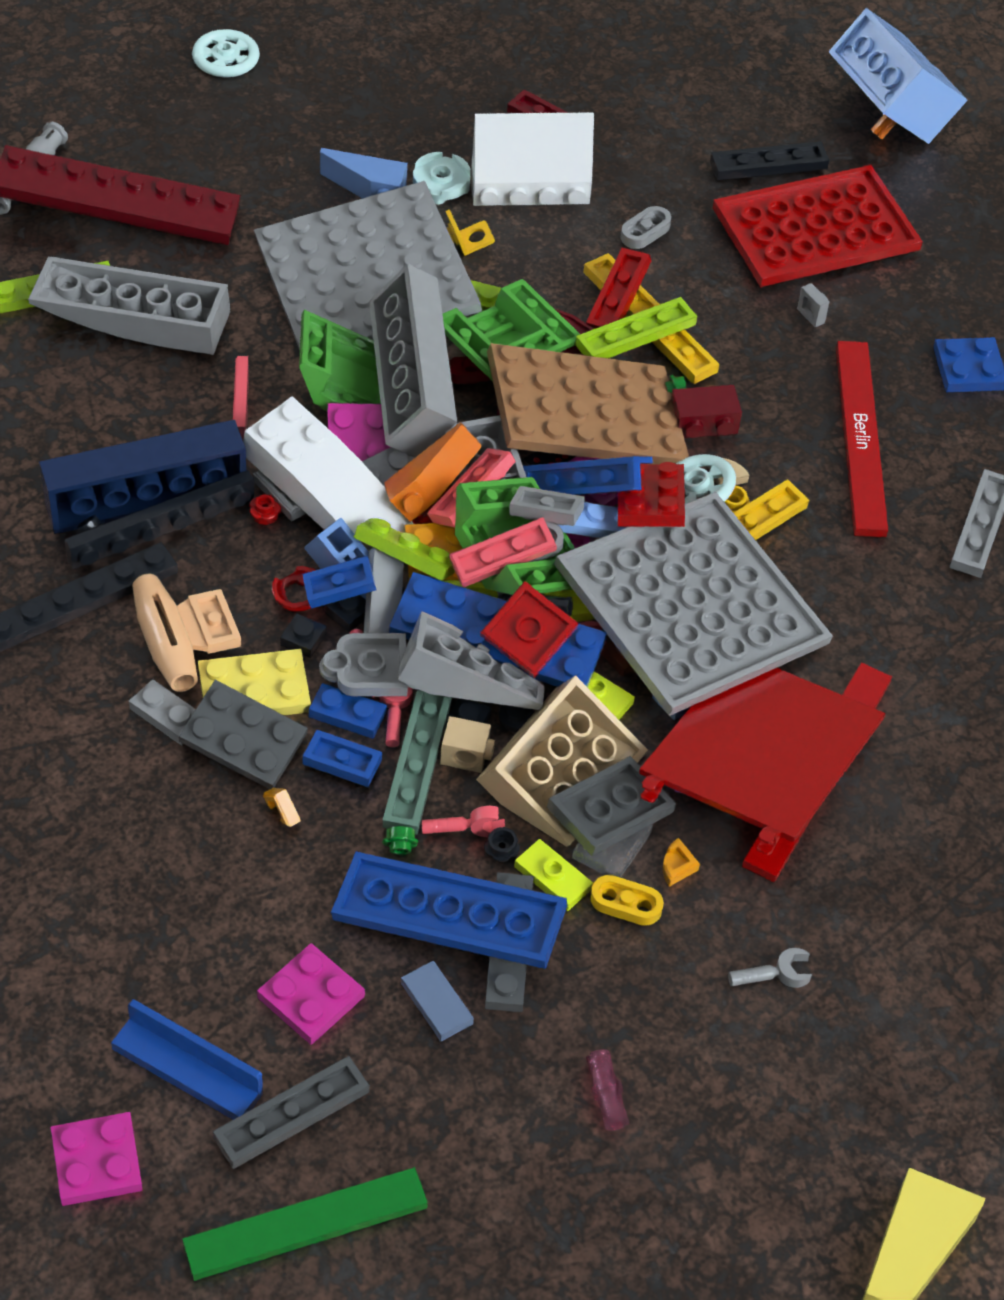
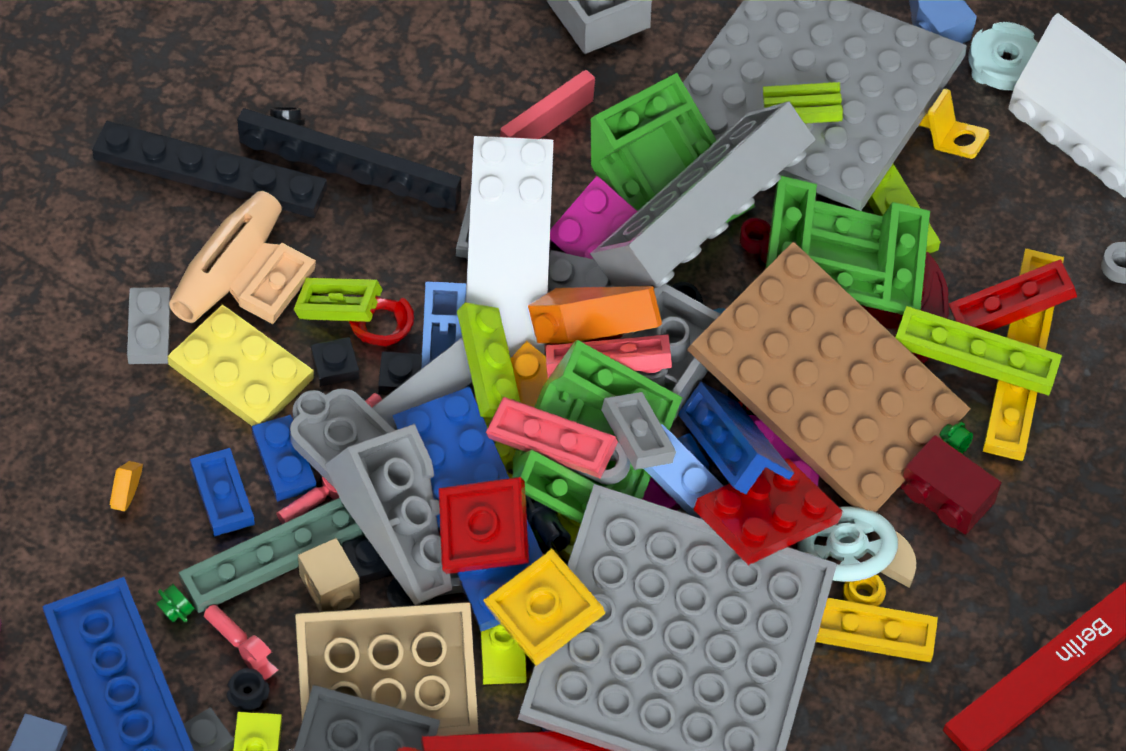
camera: 50 degrees right, 5 degrees up
dark blue brick [39,420,246,534] -> none
dark grey plate [179,680,308,789] -> none
red plate [249,494,282,525] -> none
blue plate [302,556,377,609] -> none
none -> lime tile [294,278,383,322]
none -> yellow tile [483,549,606,666]
none -> lime tile [763,82,843,123]

